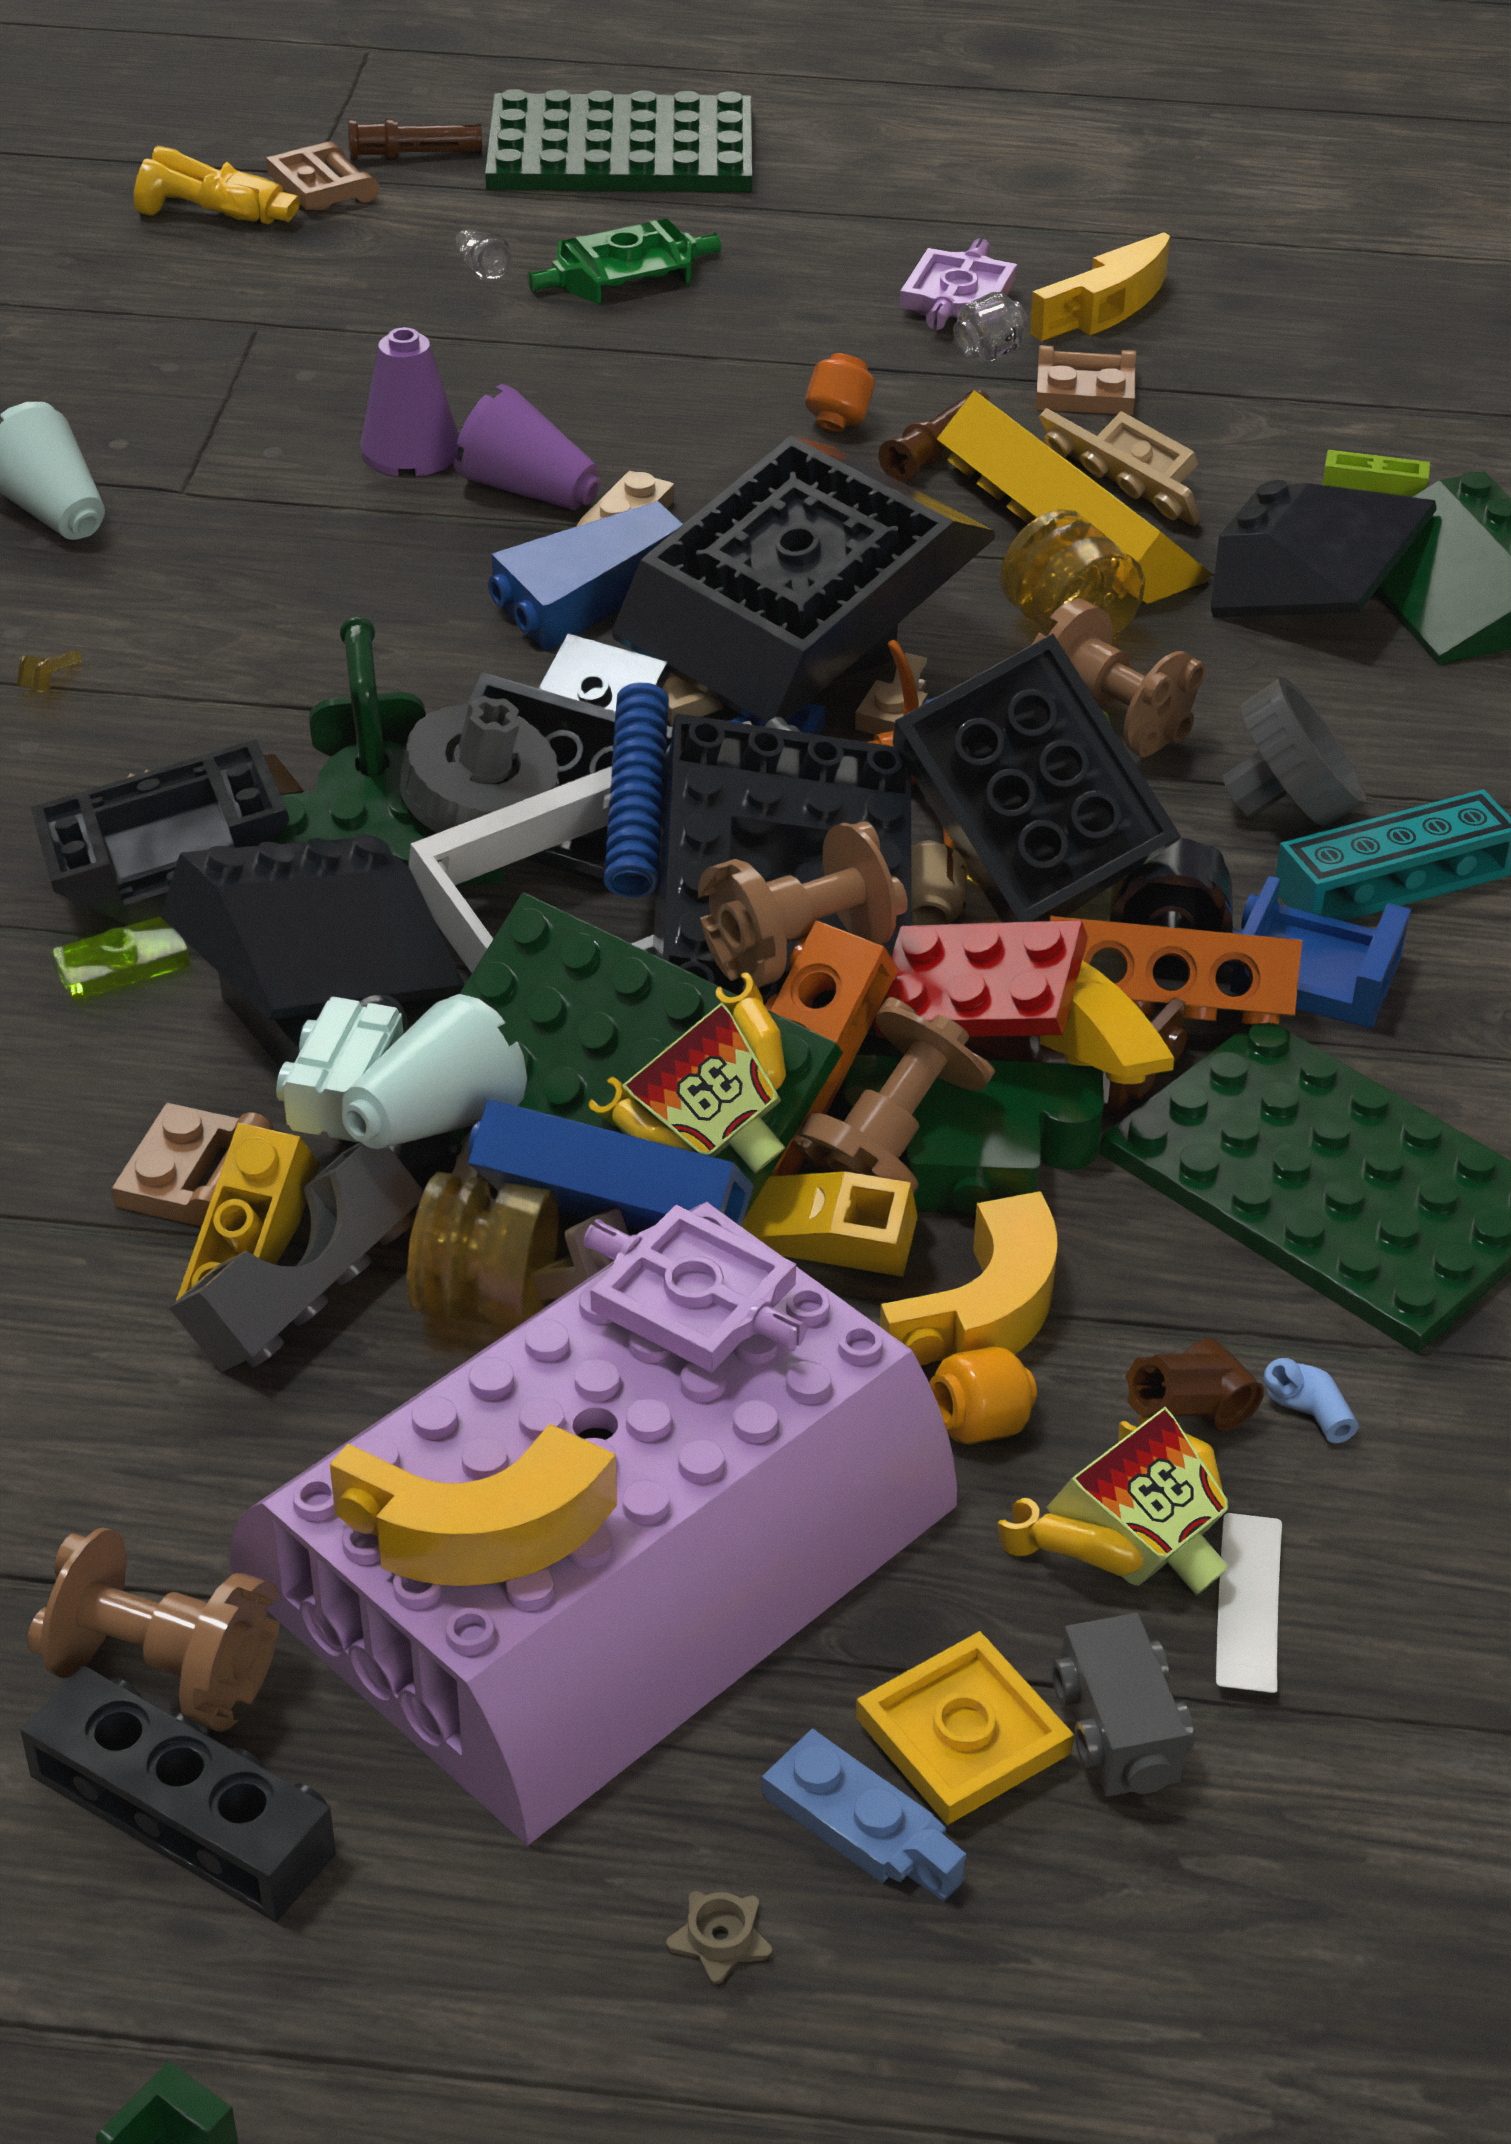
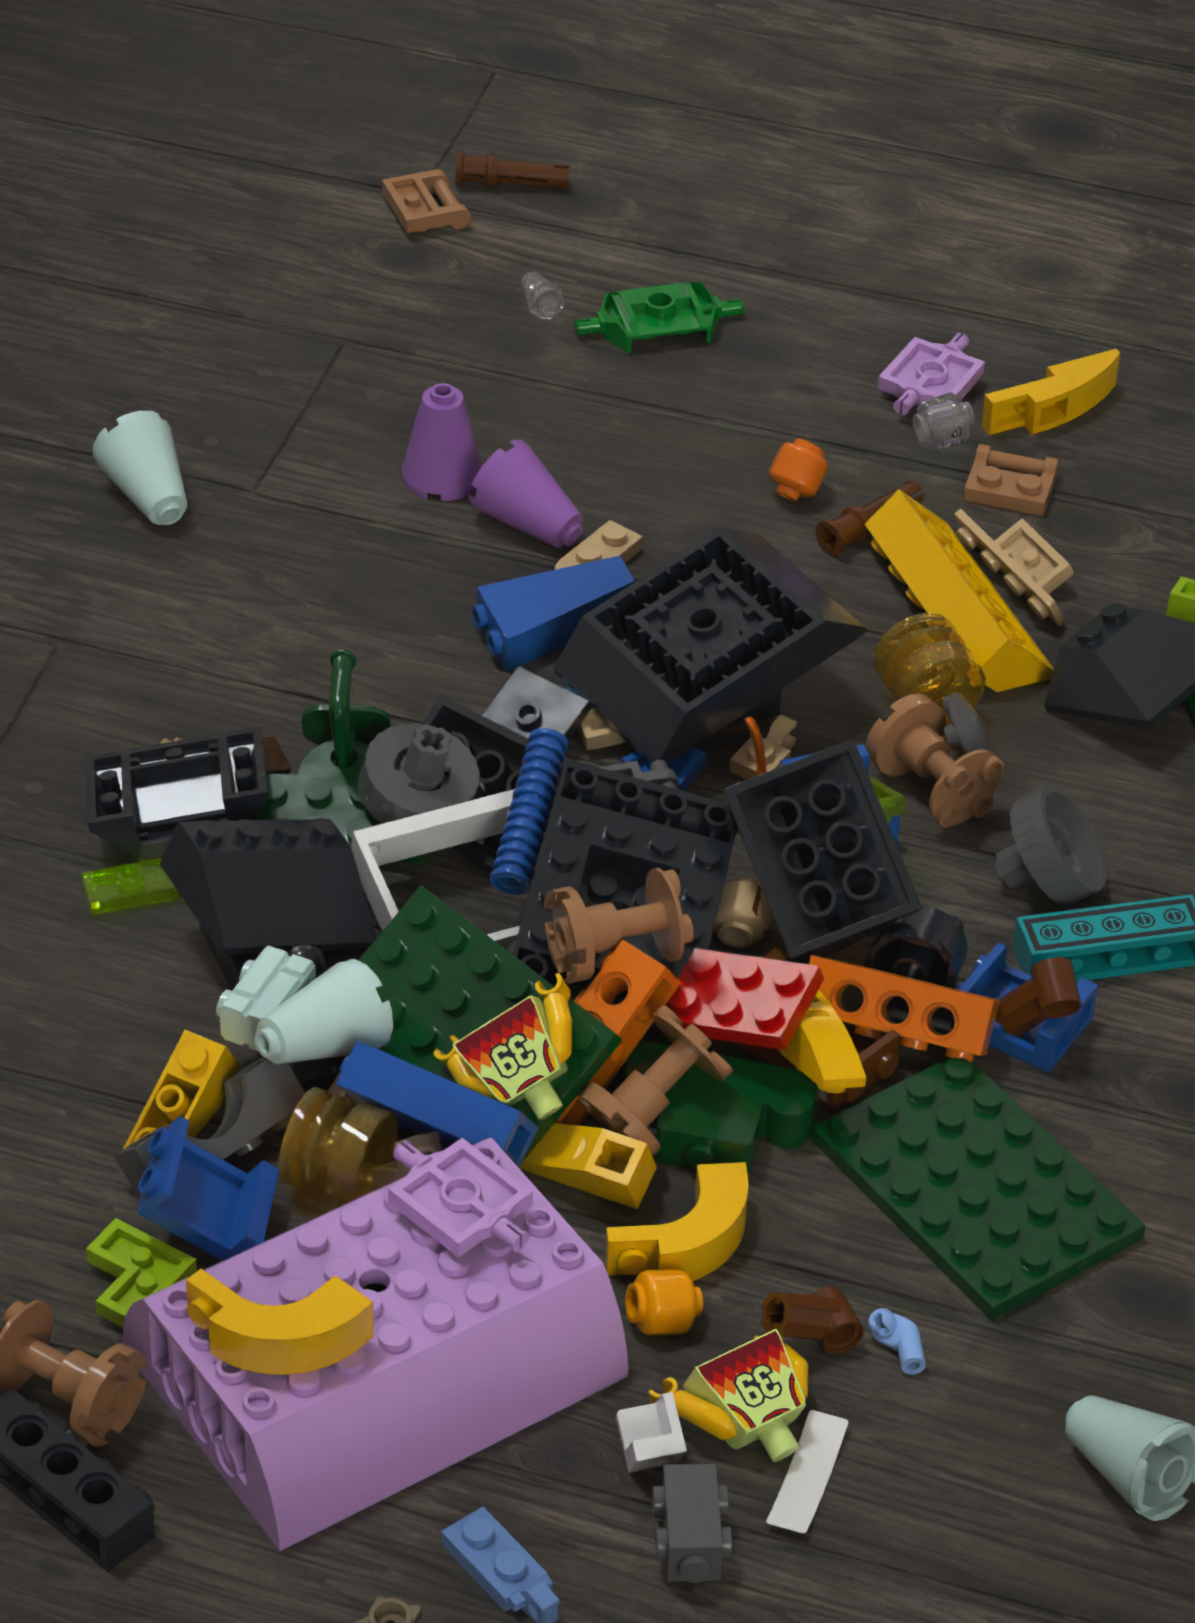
camera: 10 degrees right, 0 degrees up
clear yellow hand [17,650,82,693] -> none
medium nougat plate [112,1102,275,1227] -> none
yellow piece [133,145,300,224] -> none
plate [485,89,752,192] -> none
yellow plate [855,1631,1074,1826] -> none
none -> lime plate [86,1218,197,1328]
none -> blue panel [136,1116,280,1261]
none -> white panel [616,1392,687,1473]
none -> dark grey dish [943,692,990,755]
none -> reddish brown piece [995,957,1082,1037]

